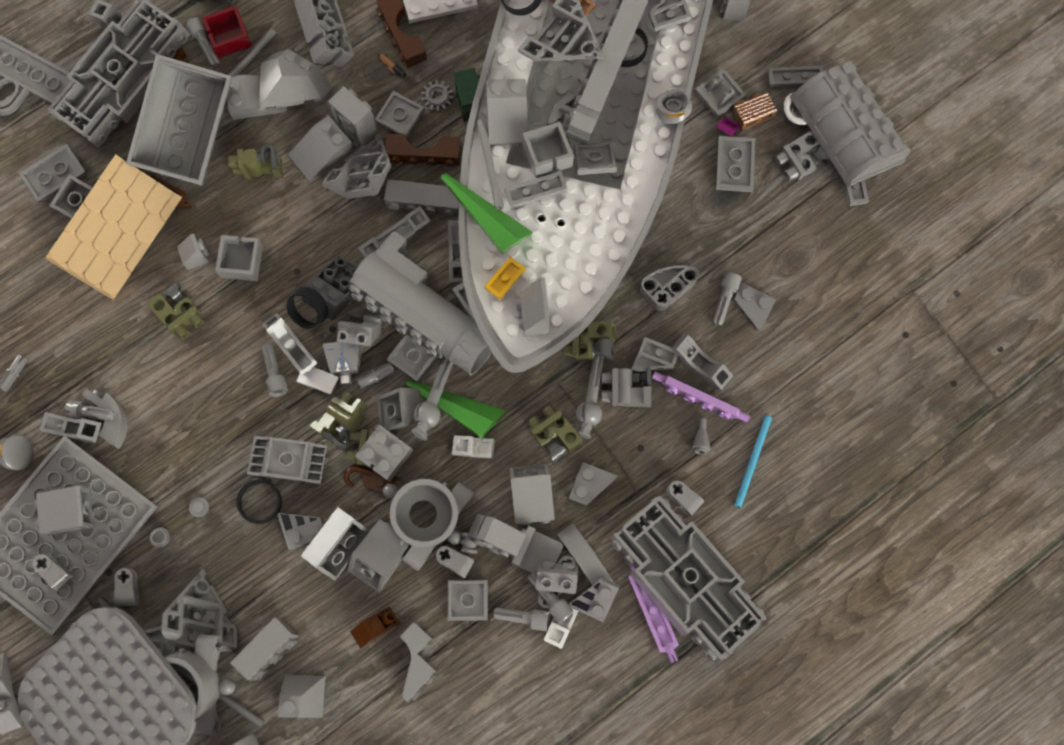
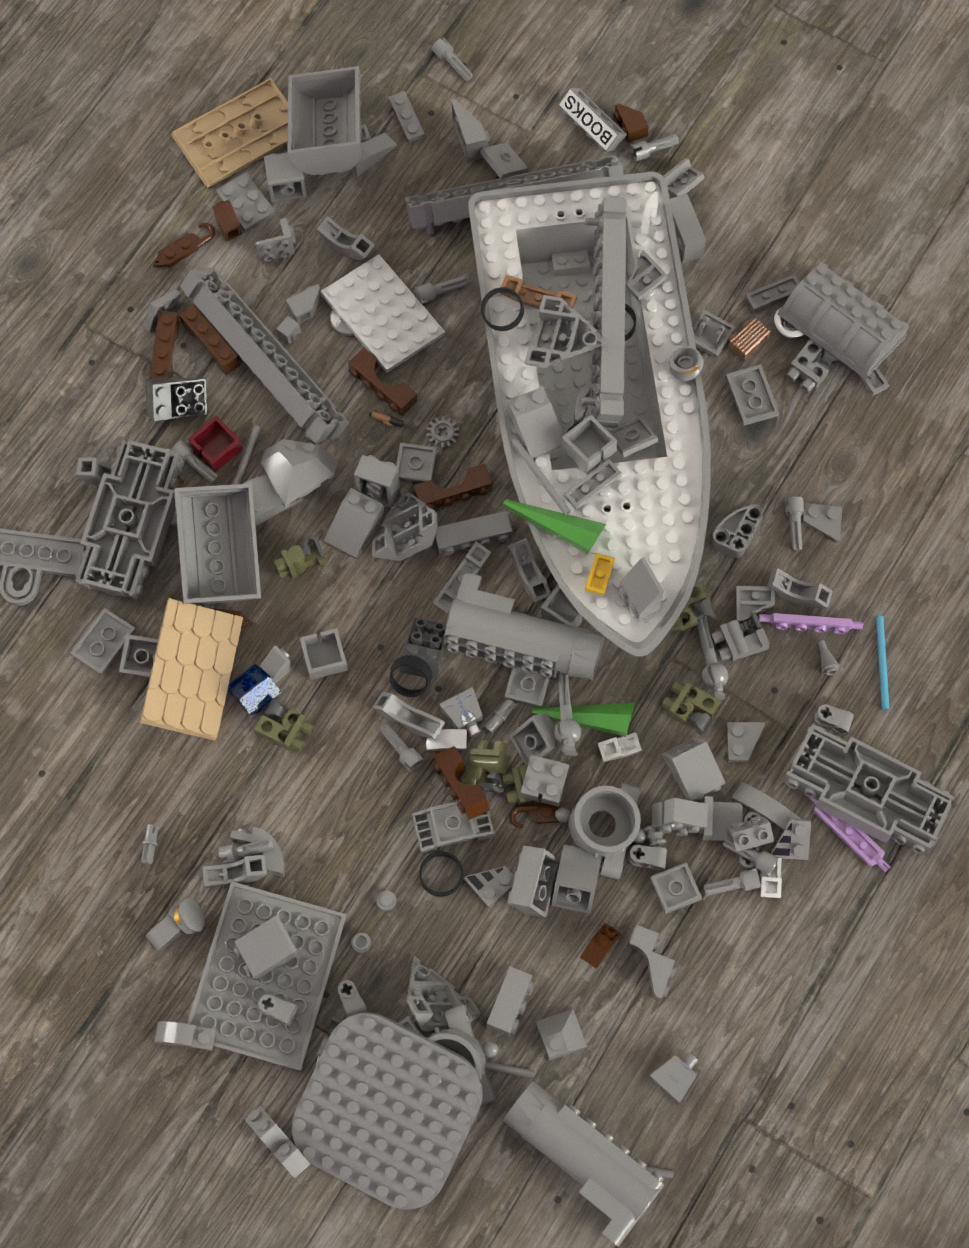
camera: 20 degrees left, 5 degrees down
light grey hips [337,314,382,346] -> none
dark green brick [454,68,480,122] -> none
magenta tile [717,117,740,137] -> none
none -> clear blue slope [227,664,281,716]
none -> reddish brown arch [433,746,490,820]

